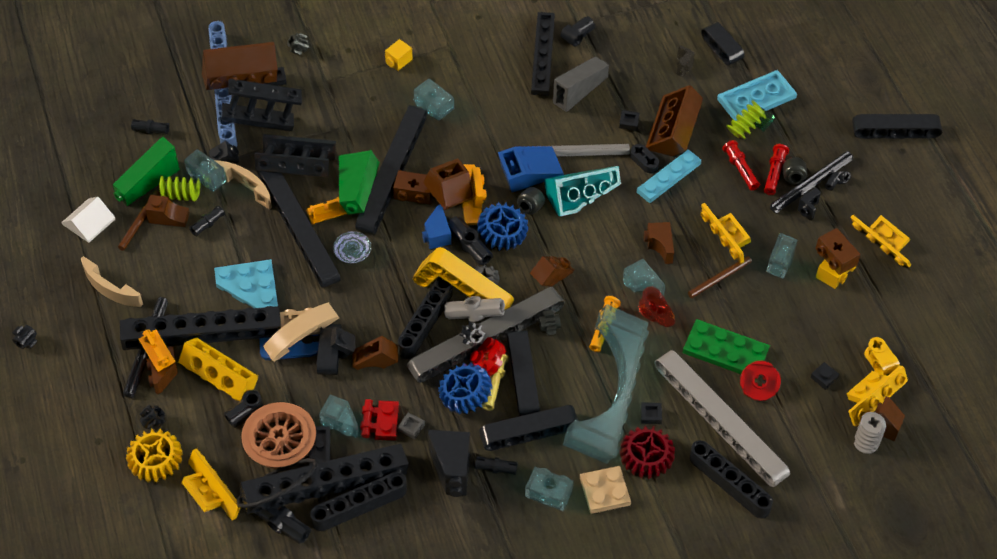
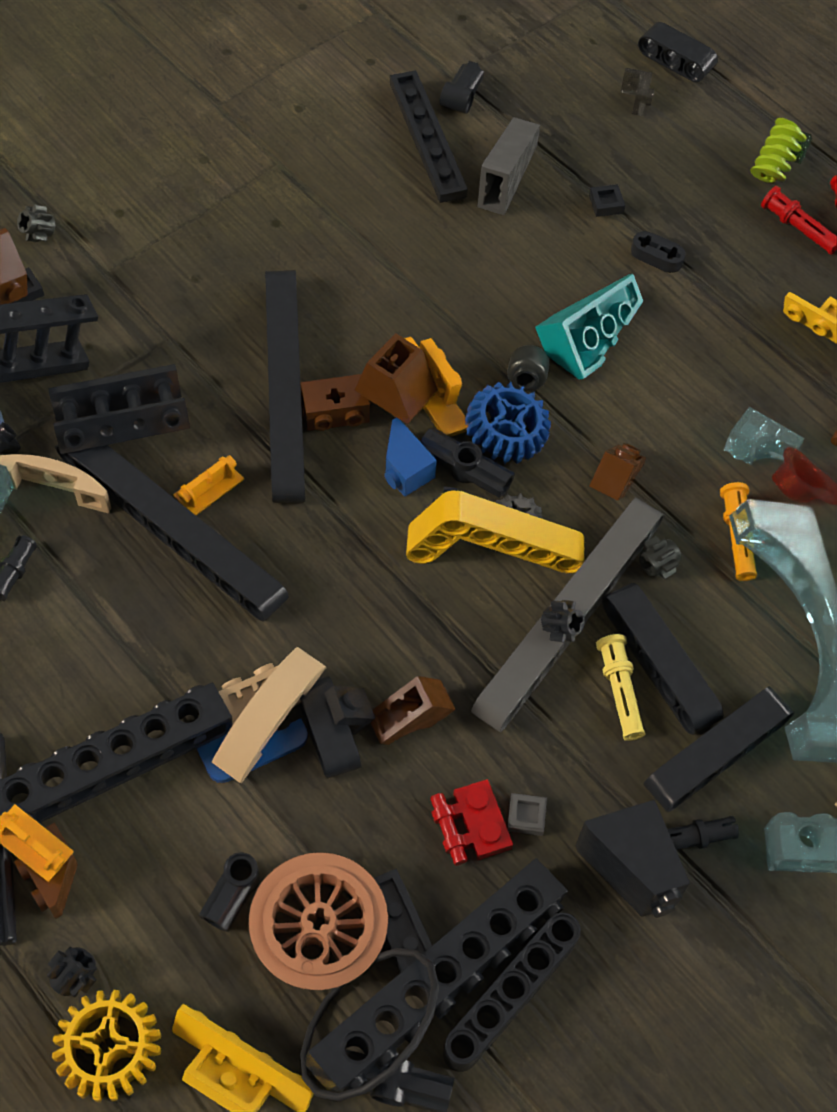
camera: 25 degrees left, 5 degrees up
yellow brick [178,337,258,401] -> none
medium azure plate [214,259,278,308] -> none
clear light blue slope [319,395,359,438] -> none
clear light blue dish [334,232,371,263] -> none
green slope [339,150,380,215] -> none
yellow brick [385,39,413,71] -> none
black beam [398,277,453,359] -> none
clear light blue brick [414,79,454,121] -> none
blue gear [438,362,493,415] -> none
light grey piece [444,296,505,322] -> none
red plate [470,337,506,376] -> none
blue slope [498,146,564,193] -> none
light grey axle [552,144,630,157] -> none
medium azure plate [637,150,701,203] -> none
reddish brown arch [643,222,674,264] -> none
reddish brown slope [646,85,703,156] -> none
medium azure plate [717,70,797,121] -> none

